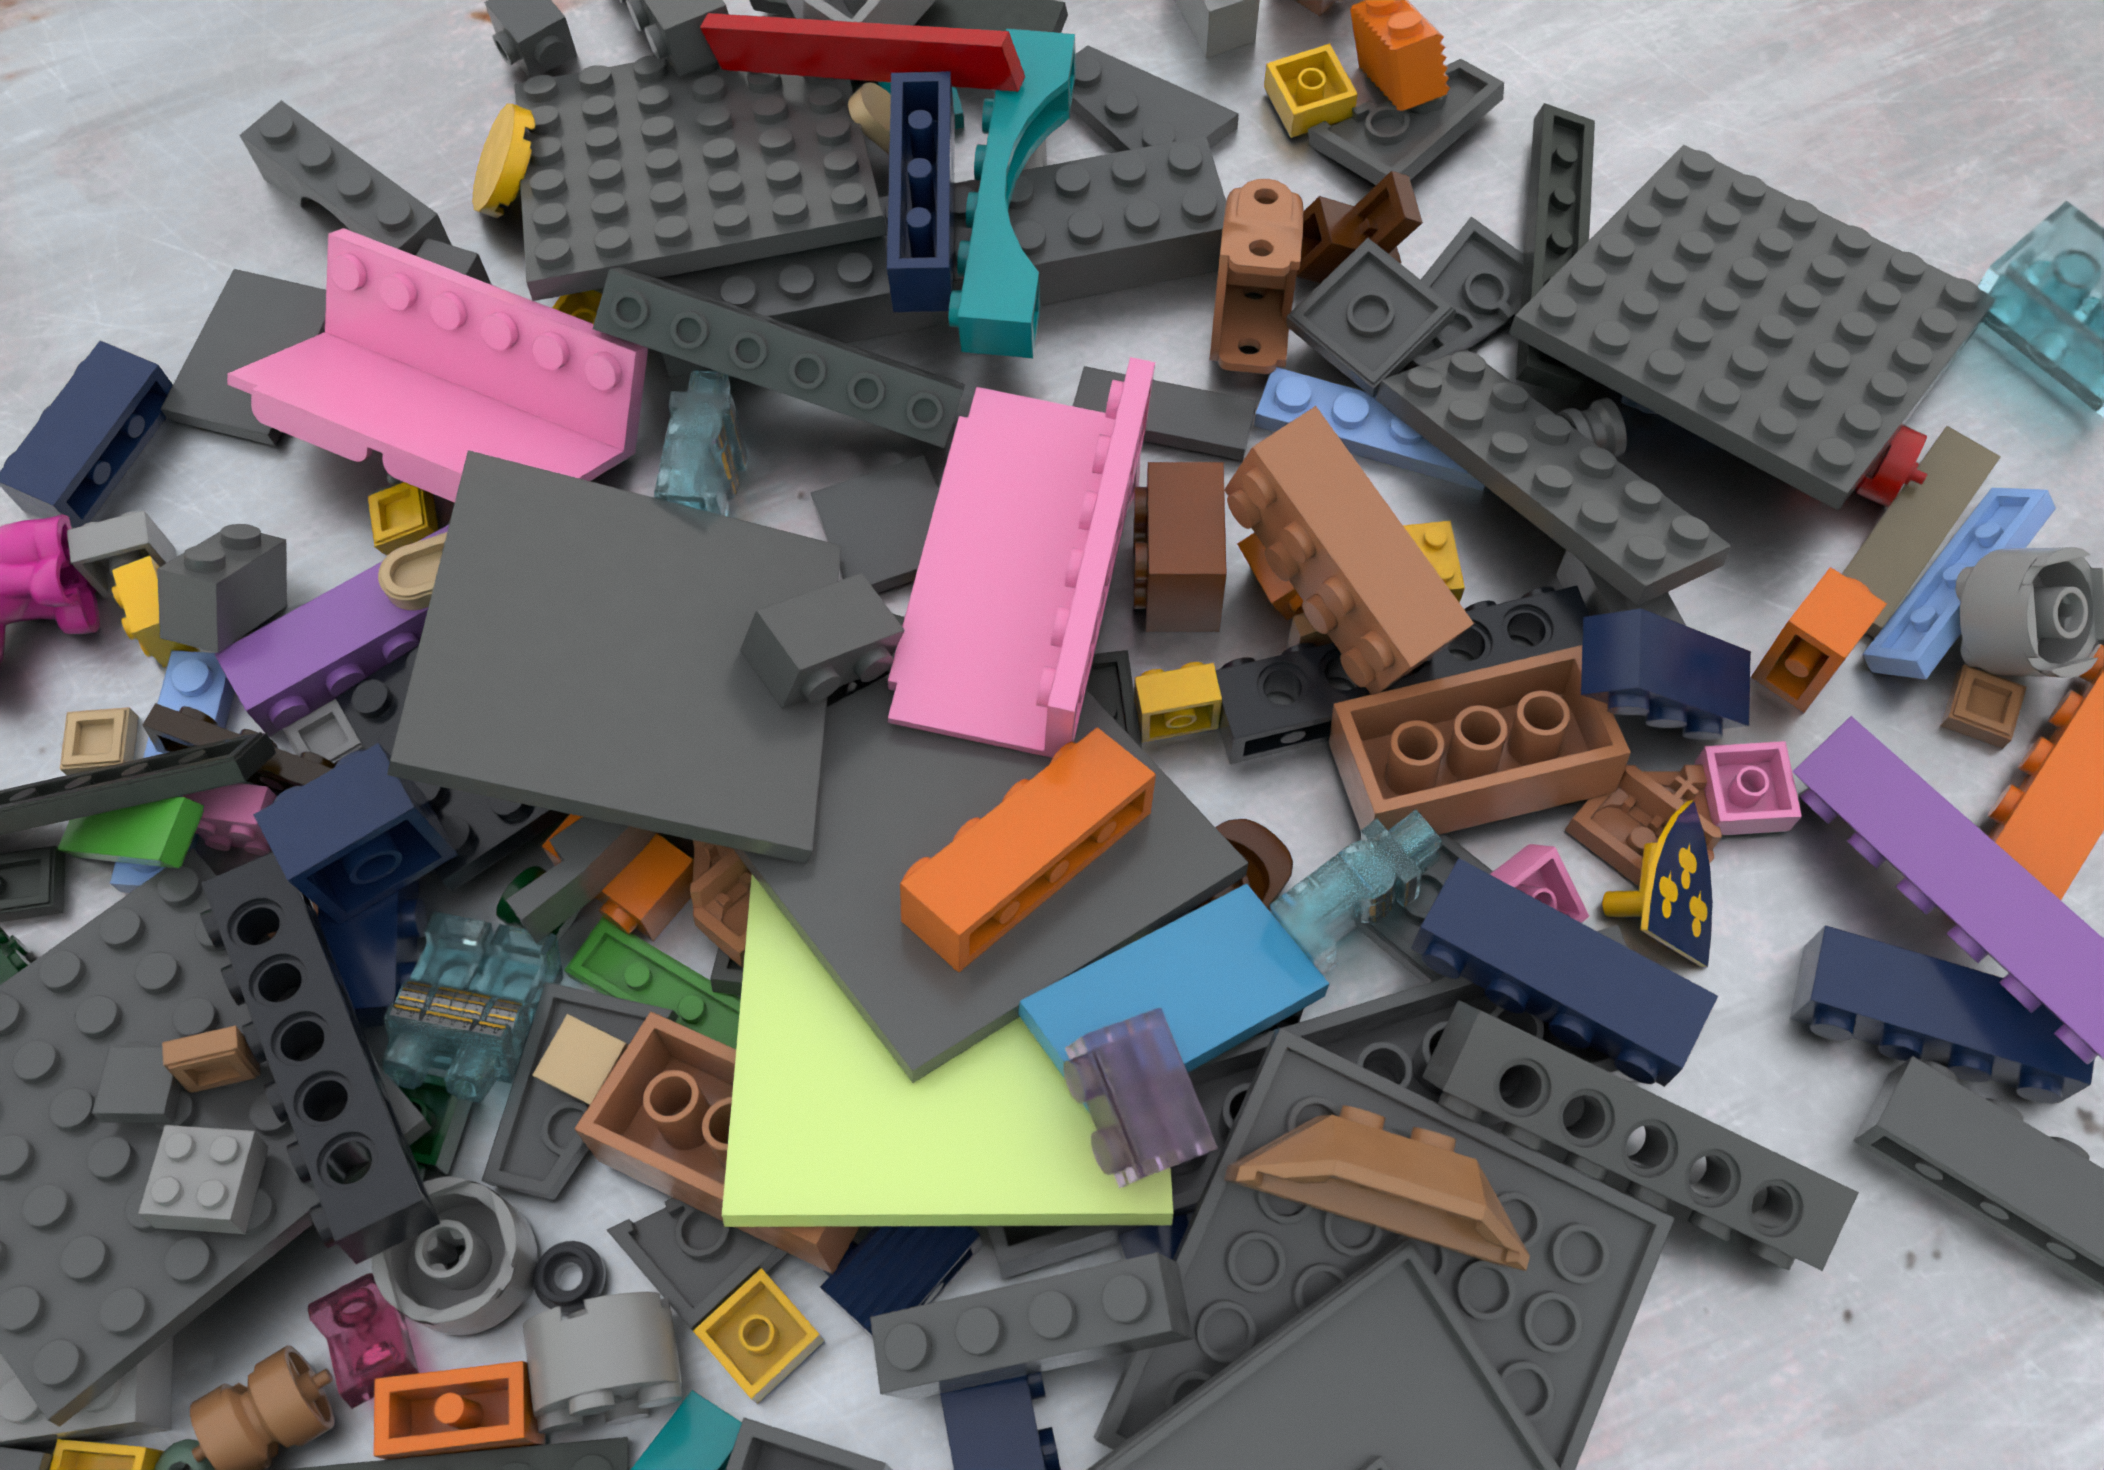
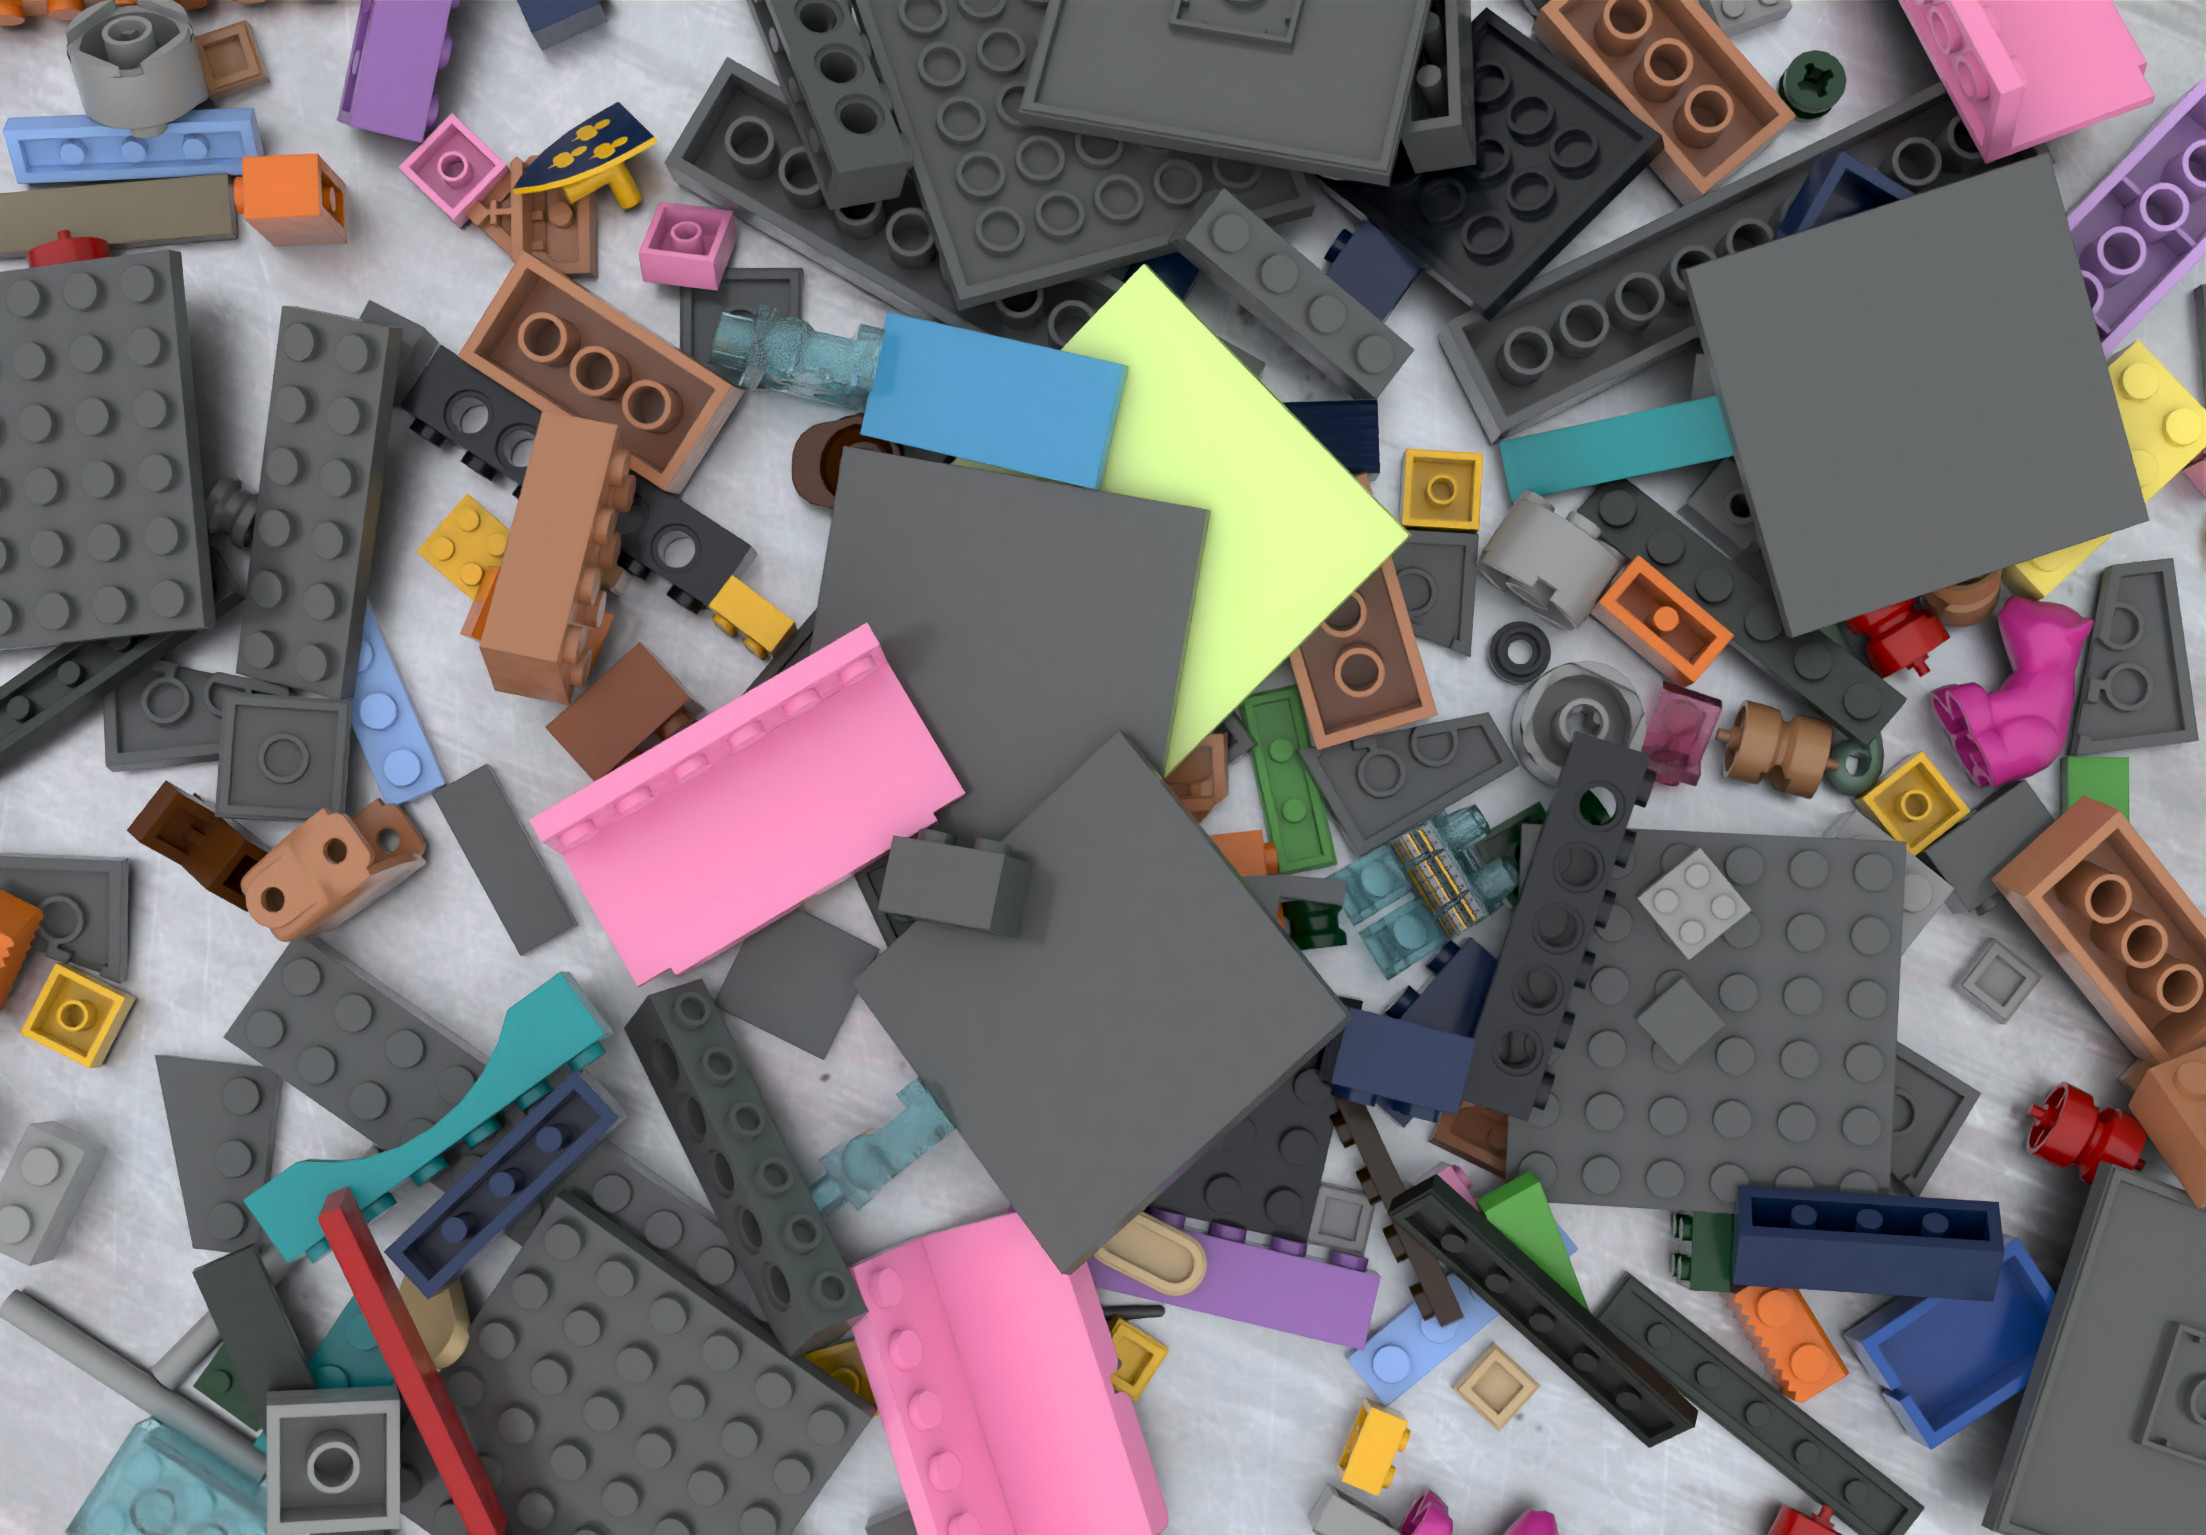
camera: 140 degrees left, 20 degrees up
dark grey brick [157,524,287,653] -> none
medium nougat tile [162,1025,260,1093] -> none
tan tile [532,1014,628,1105] -> none
orange brick [900,727,1156,973] -> none
clear purple brick [1063,1008,1218,1189] -> none
medium nougat wedge [1224,1105,1530,1271] -> none
dark blue brick [1411,858,1718,1087] -> none
dark blue brick [1581,608,1751,740] -> none

